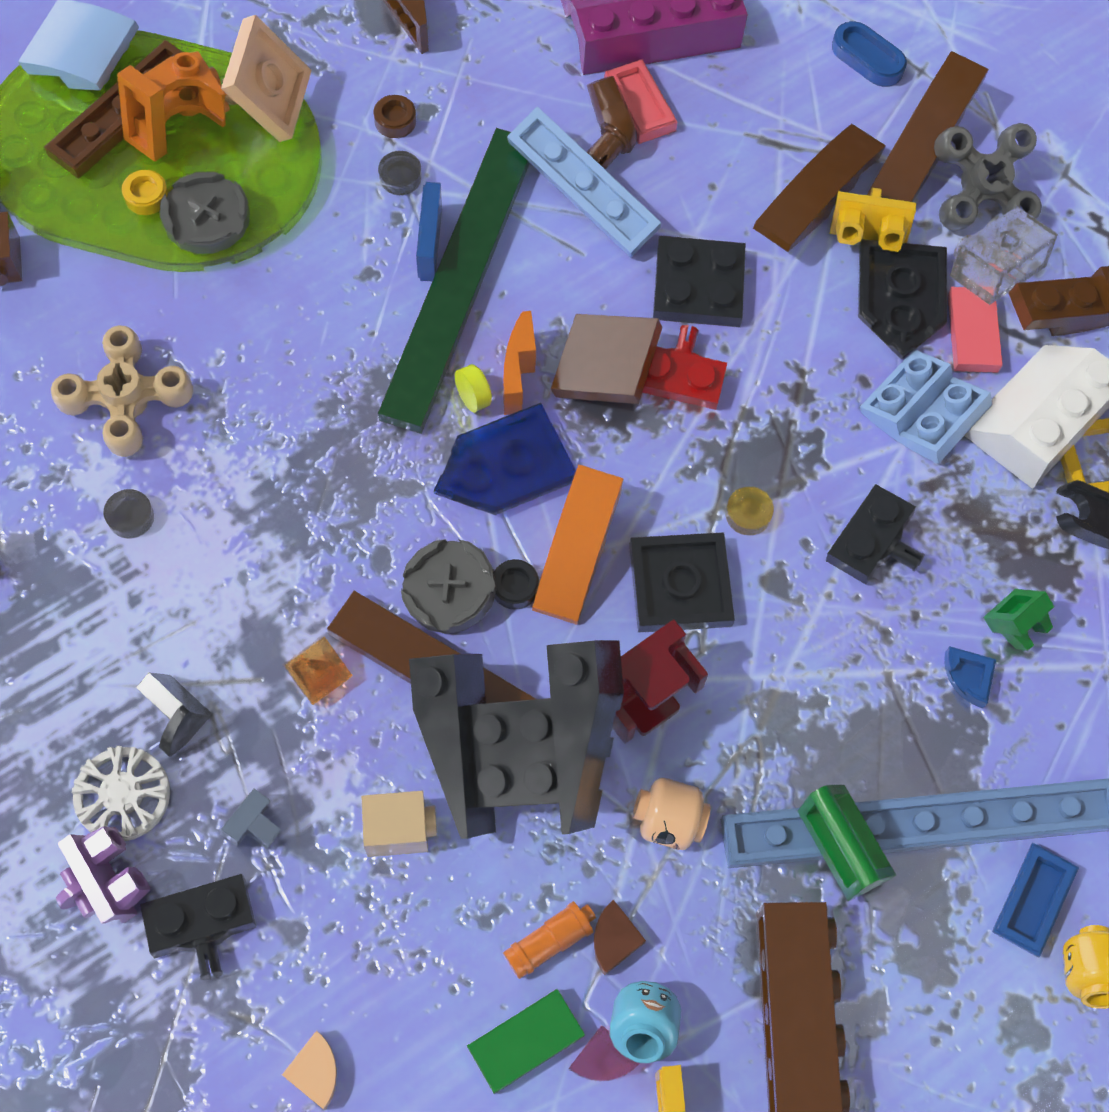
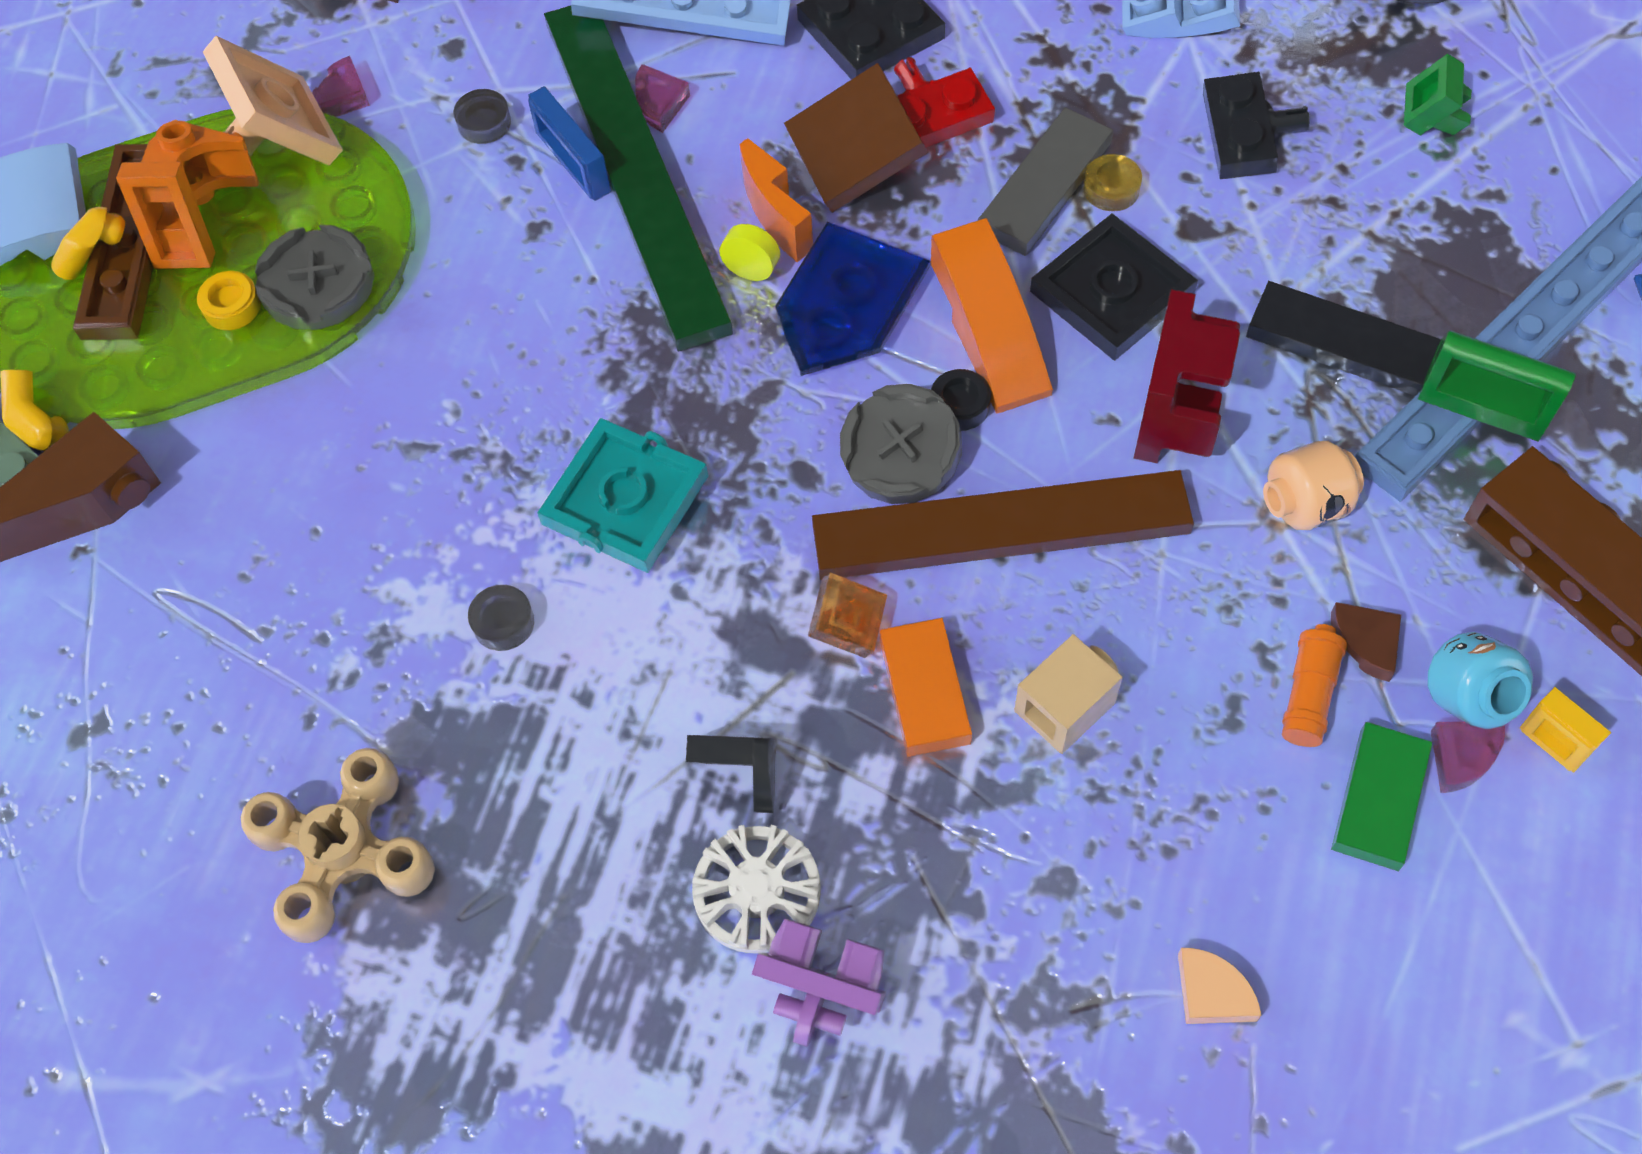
camera: 30 degrees left, 5 degrees down
tan gear [51,325,193,457] -> none
black plate [140,874,256,980] -> none
sand blue tile [221,788,281,849] -> none
reddish brown tile [373,95,416,138] -> none
black wedge [409,640,624,839] -> none
blue tile [944,646,996,708] -> none
none -> yellow arm [51,207,125,280]
none -> clear pink tile [312,56,370,120]
none -> teal plate [537,418,709,573]
none -> clear pink tile [635,64,690,133]
none -> orange tile [880,618,972,757]
none -> dark grey tile [978,107,1113,256]
none -> black tile [1246,280,1441,396]

